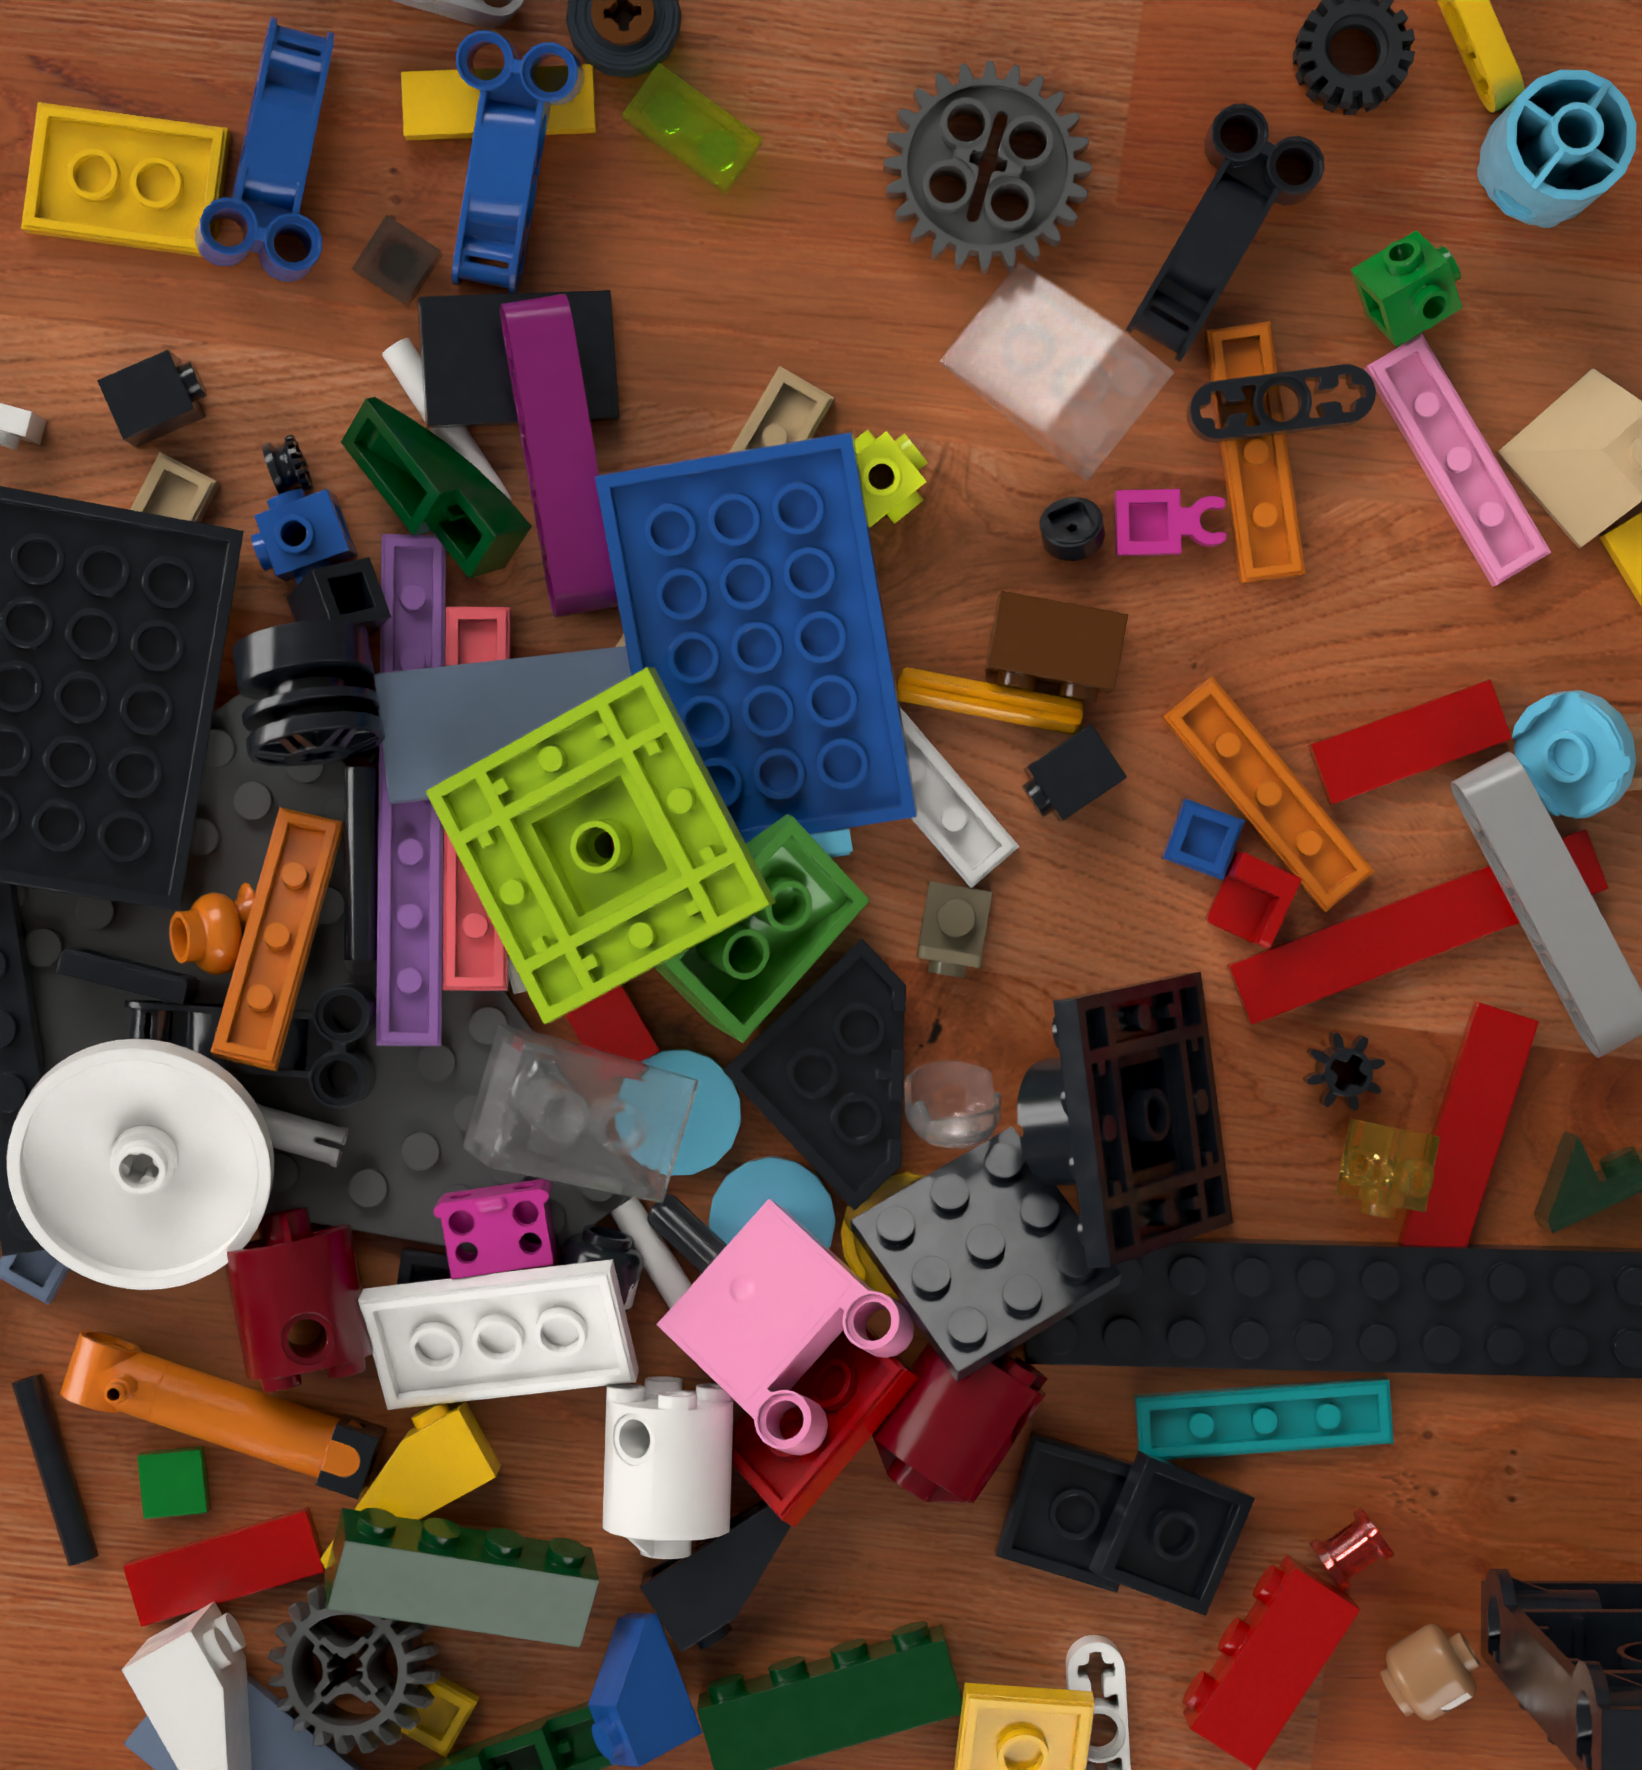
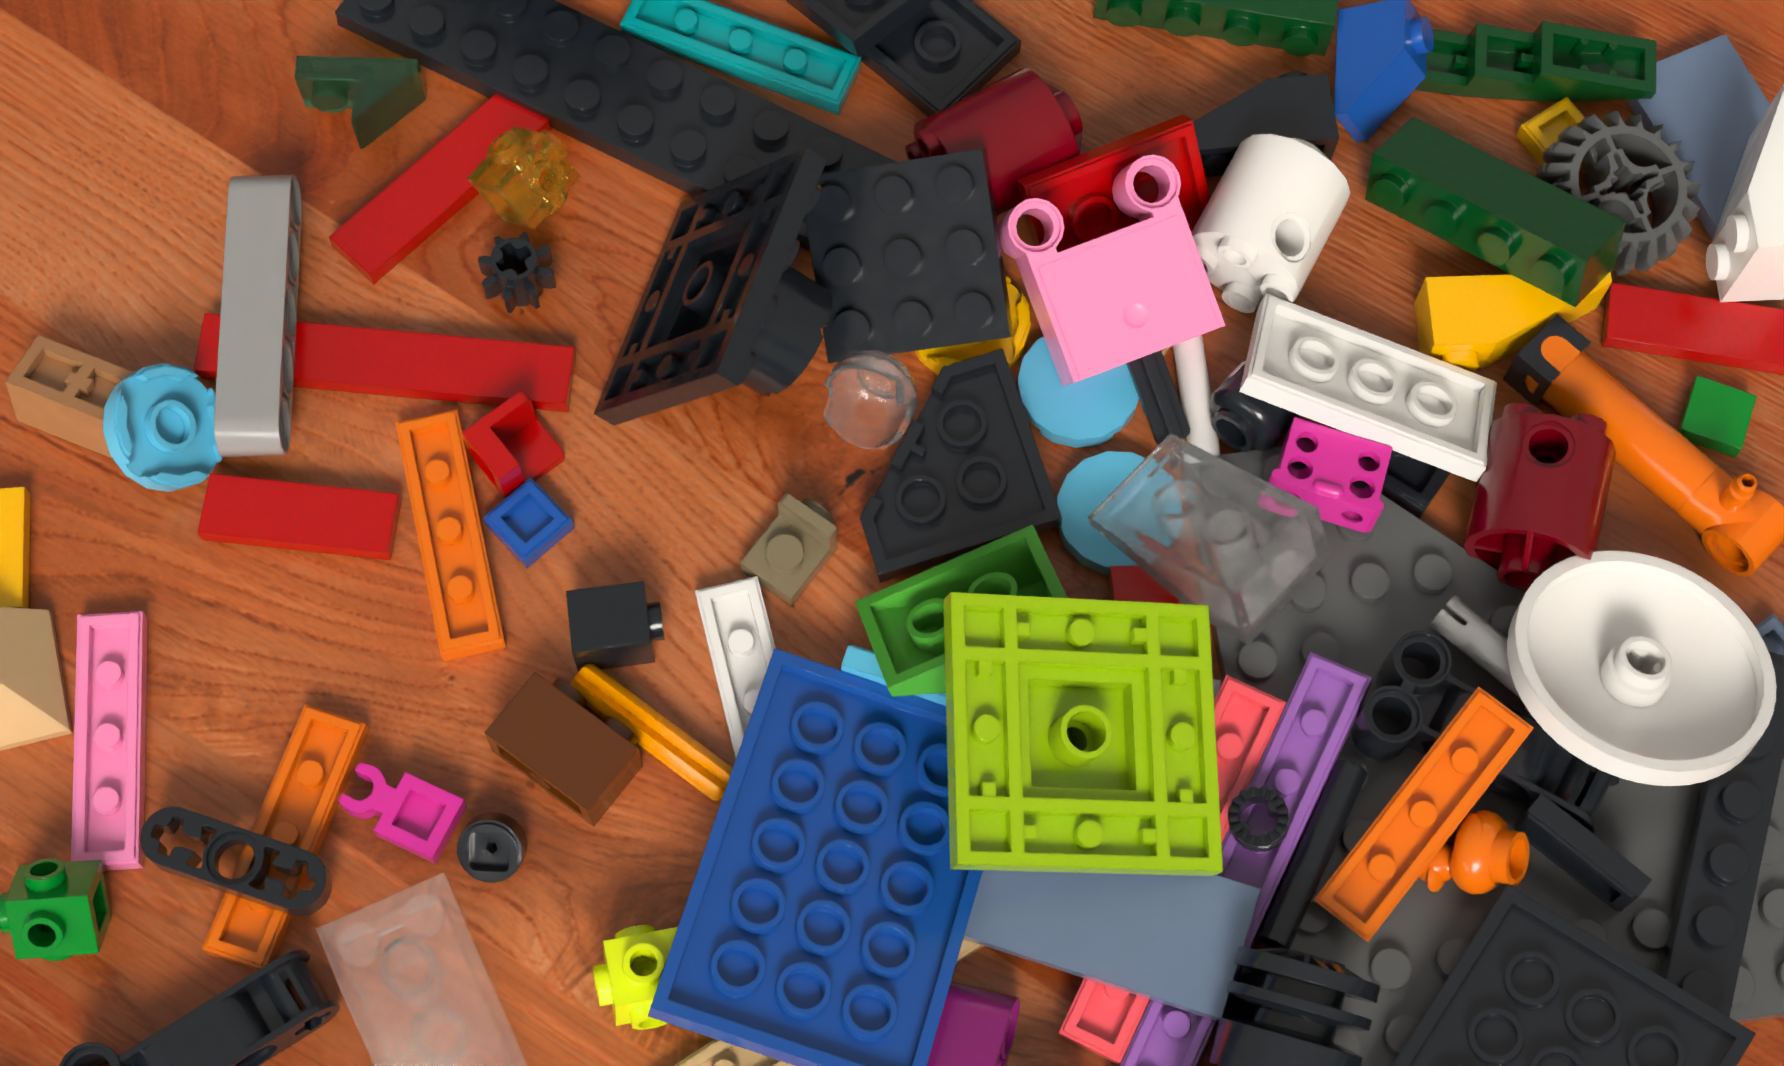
camera: 160 degrees left, 20 degrees down
none -> black bush [1228,786,1290,852]

